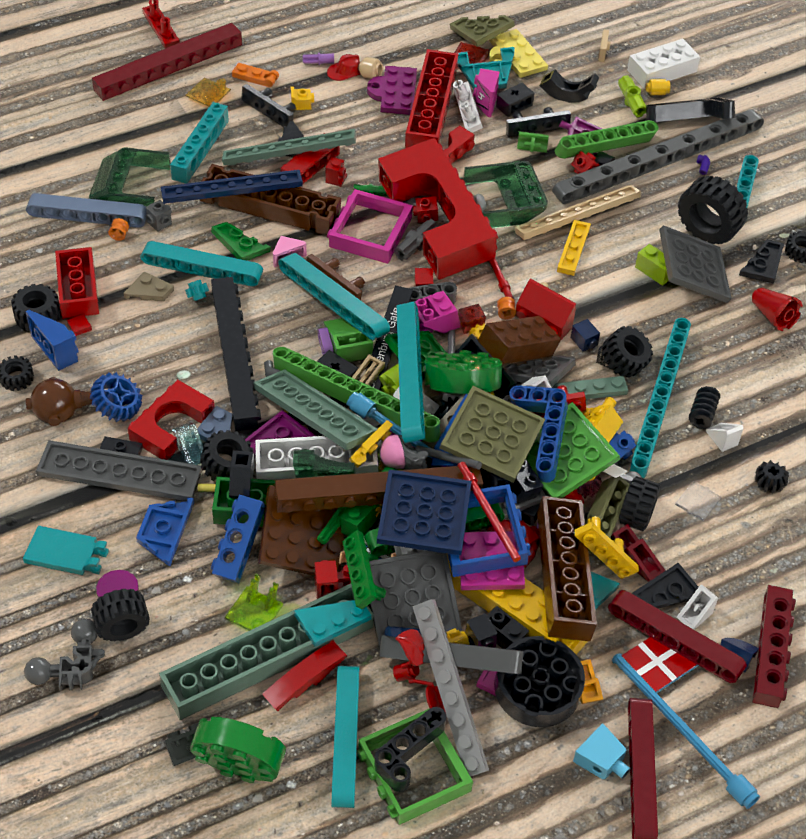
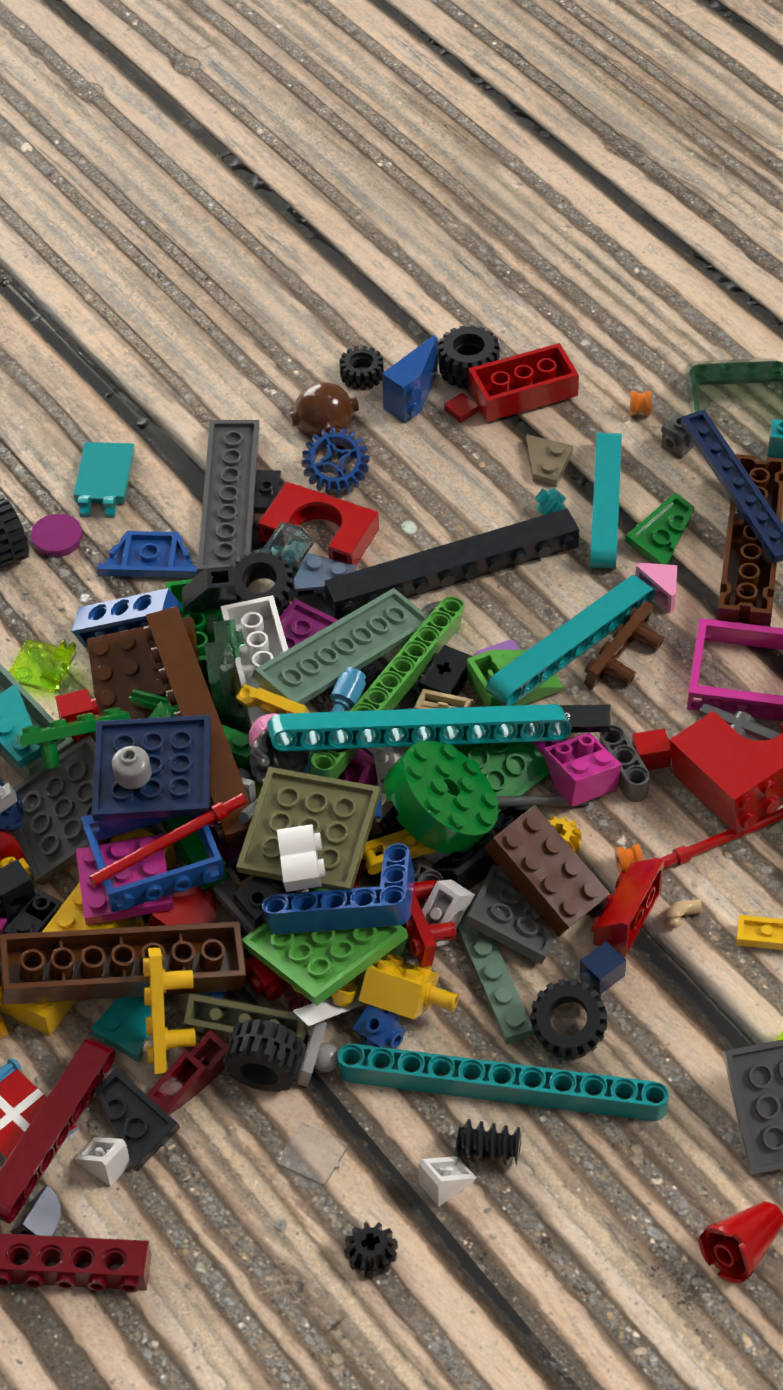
camera: 85 degrees right, 0 degrees up
sand blue beam [26,193,147,228] -> none
clear red brick [458,304,486,334] -> none
none -> light grey head [112,746,152,789]
none -> white brick [277,824,326,892]

